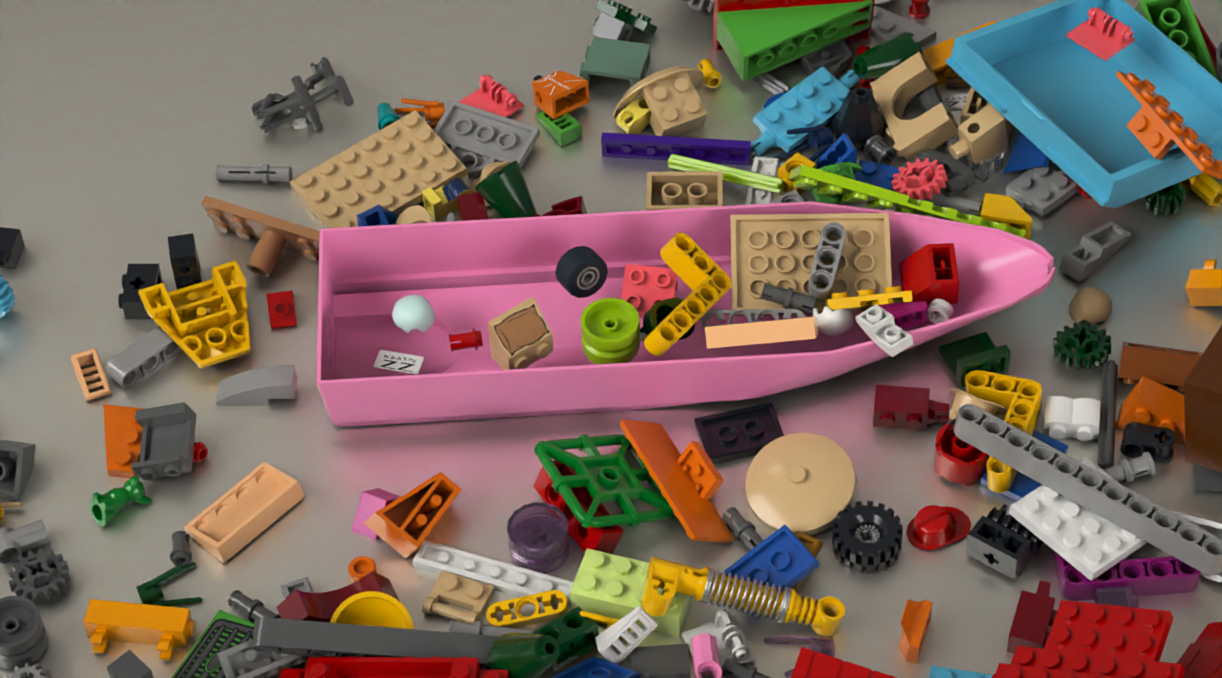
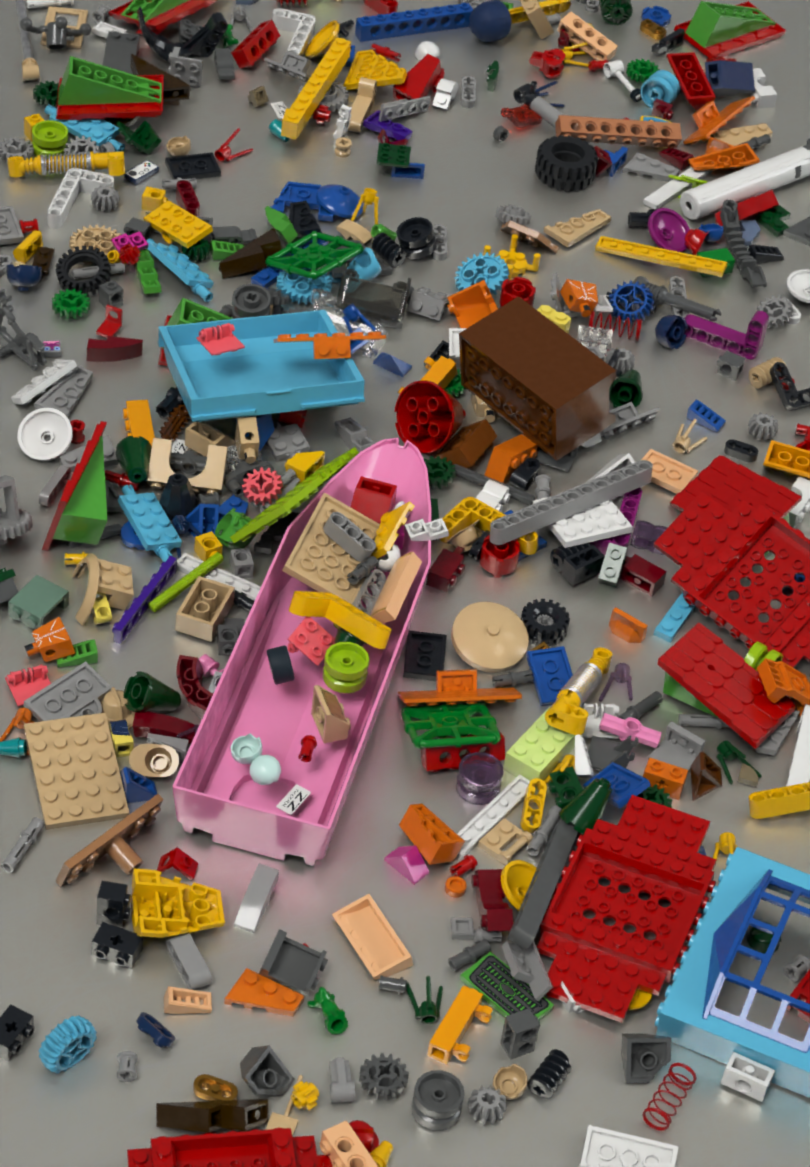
camera: 80 degrees left, 5 degrees down
red piece [906,505,971,551] -> none
none -> dark blue plate [136,1012,176,1048]
none -> light aqua hair [230,733,262,764]
none -> red cone [394,380,466,453]
none -> red pin [450,855,478,877]
none -> brick [598,543,628,588]

